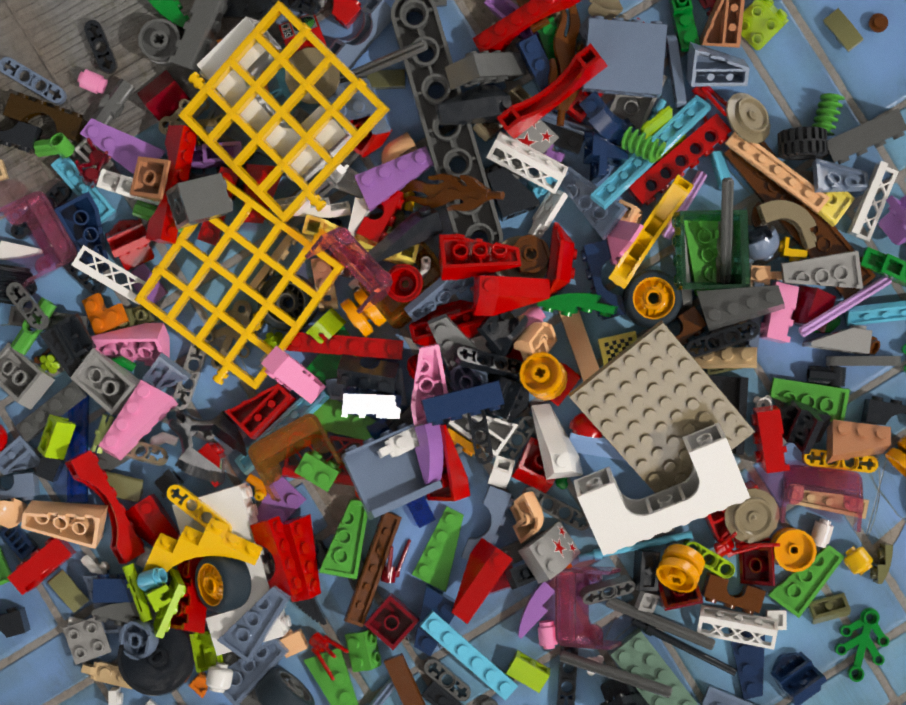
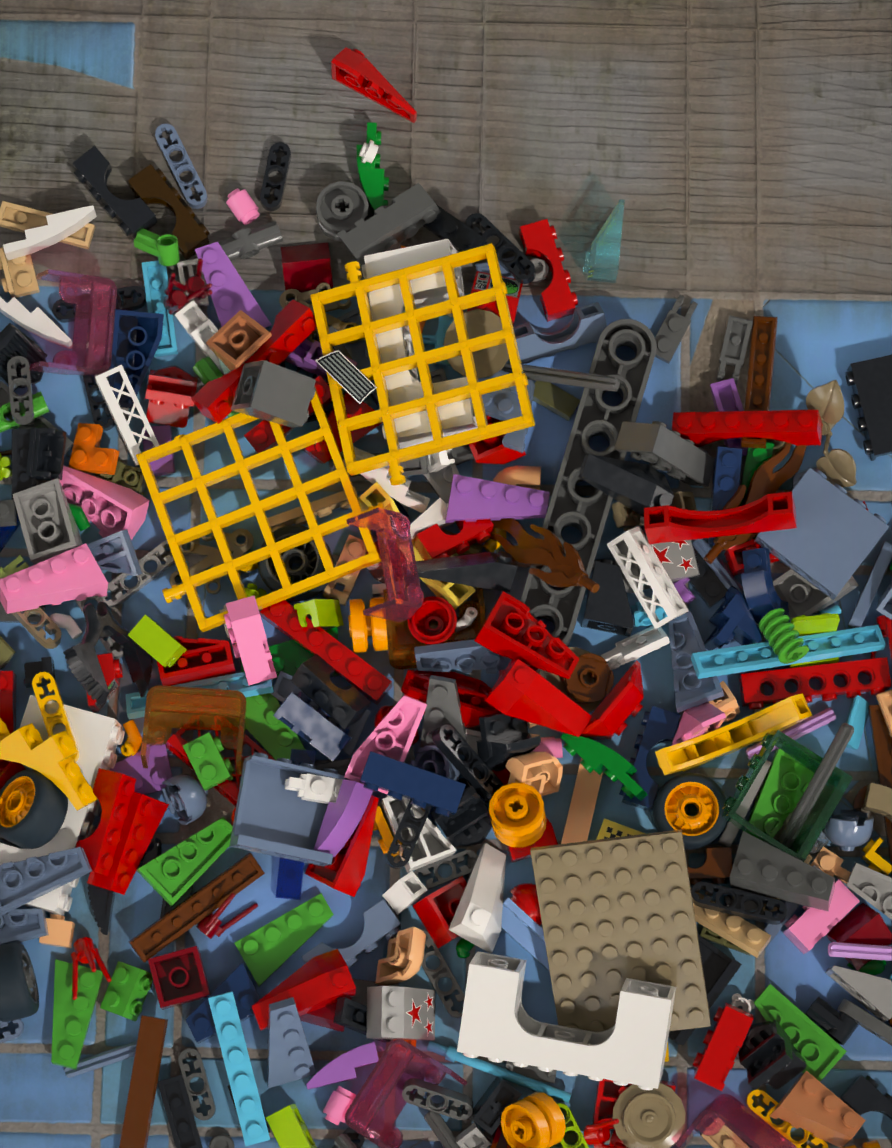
camera: 30 degrees right, 10 degrees down
none -> lime hinge [128,614,187,667]
none -> sand blue cylinder [162,774,208,825]
none -> sand blue wing [267,997,316,1088]
none -> sticker [315,350,377,404]

